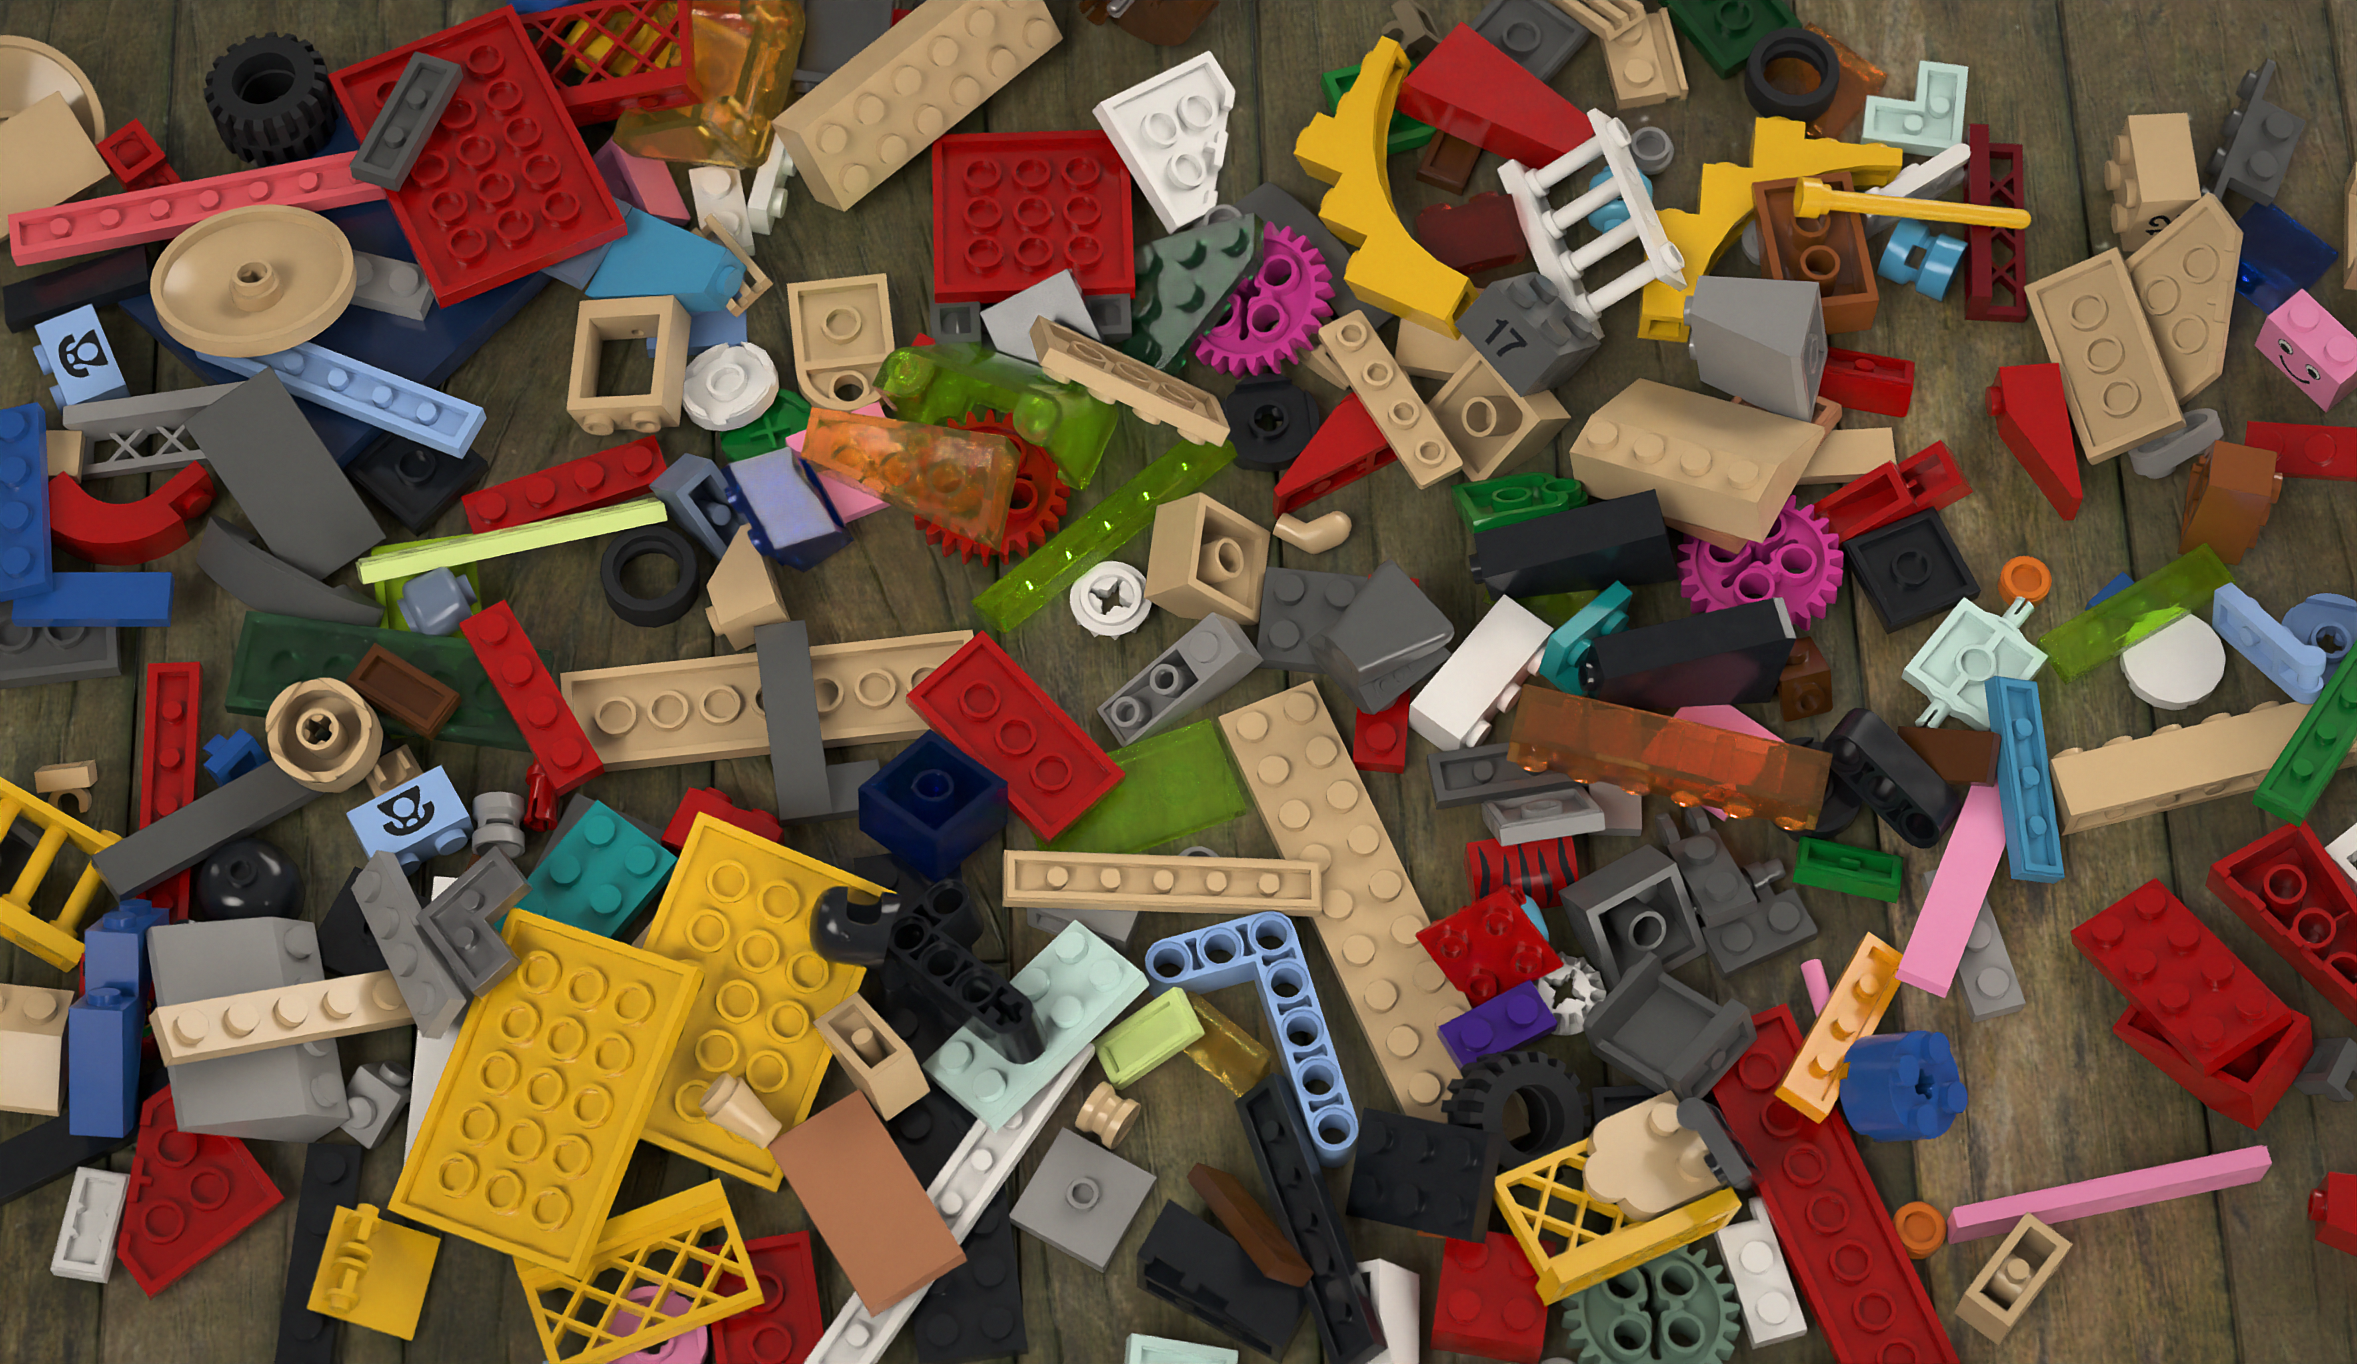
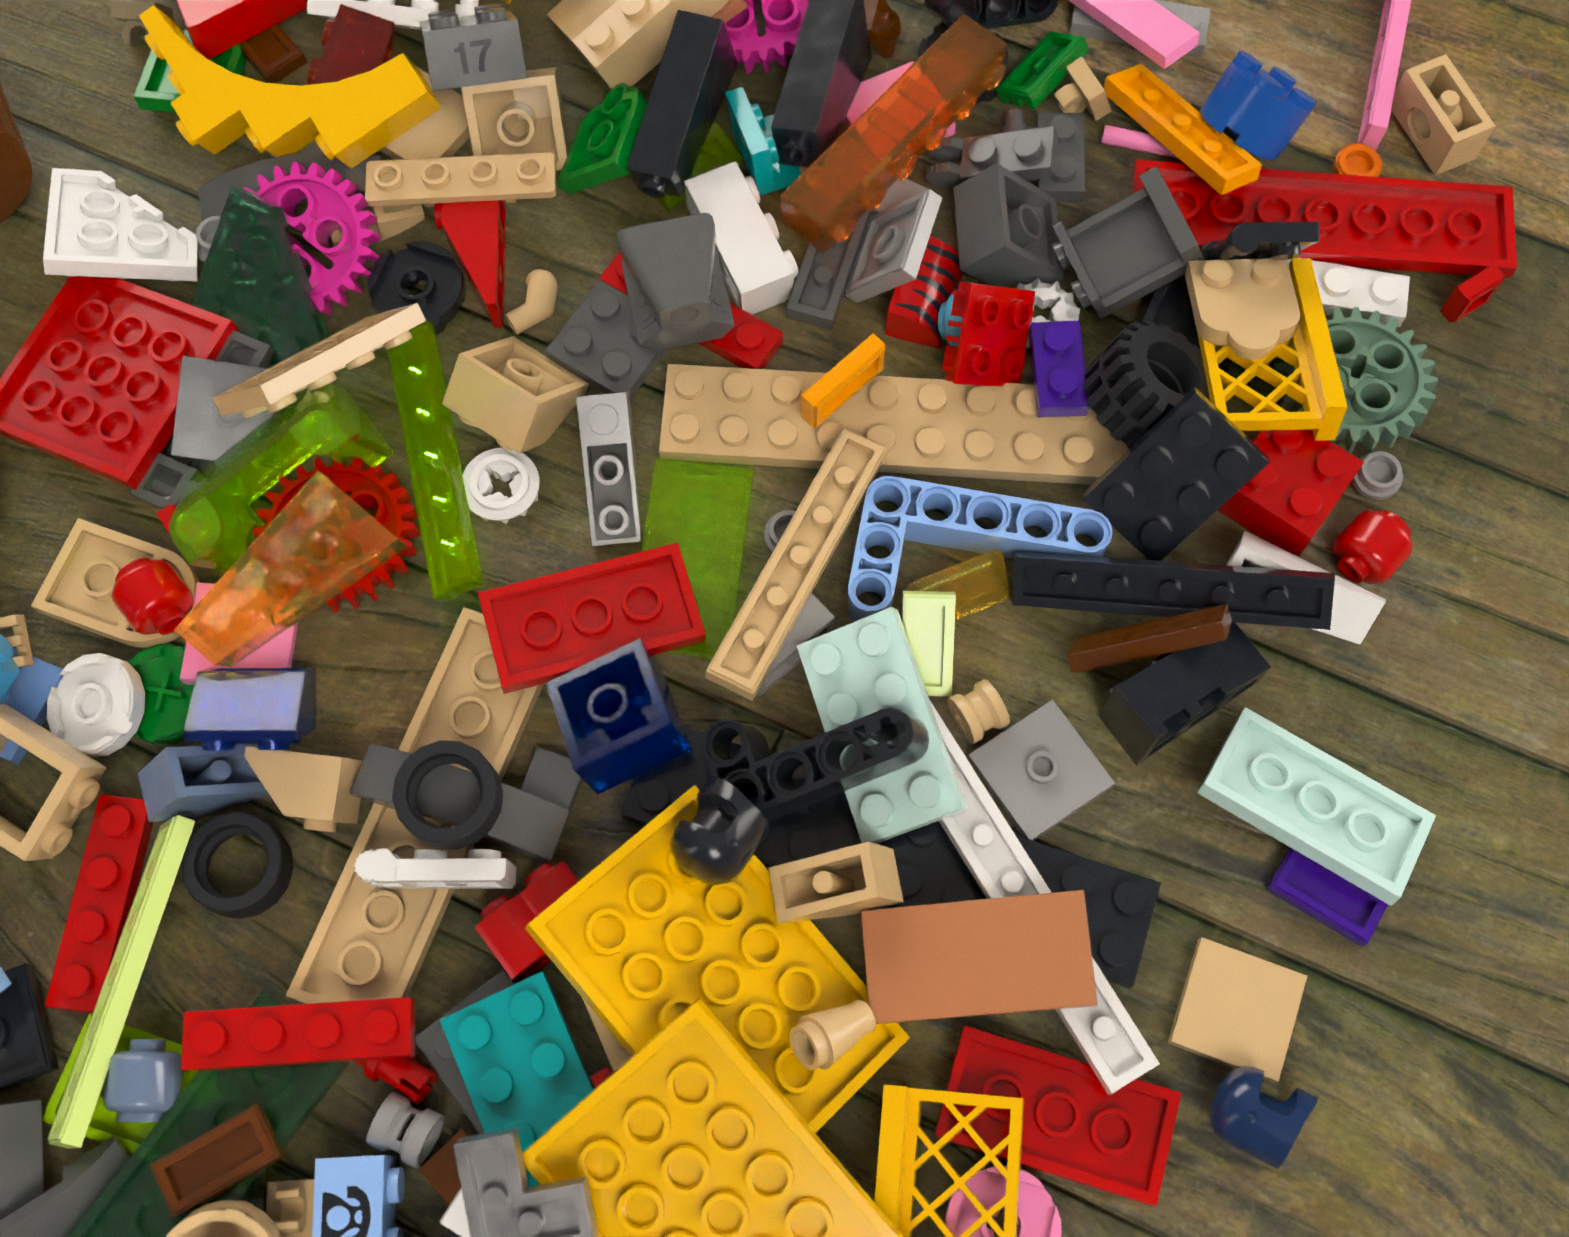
camera: 60 degrees left, 5 degrees up
none -> red head [111,558,193,635]
none -> white hinge [353,849,517,889]
none -> black tyre [392,740,503,850]
none -> light orange tile [801,333,885,429]
none -> tan tile [1054,56,1111,121]

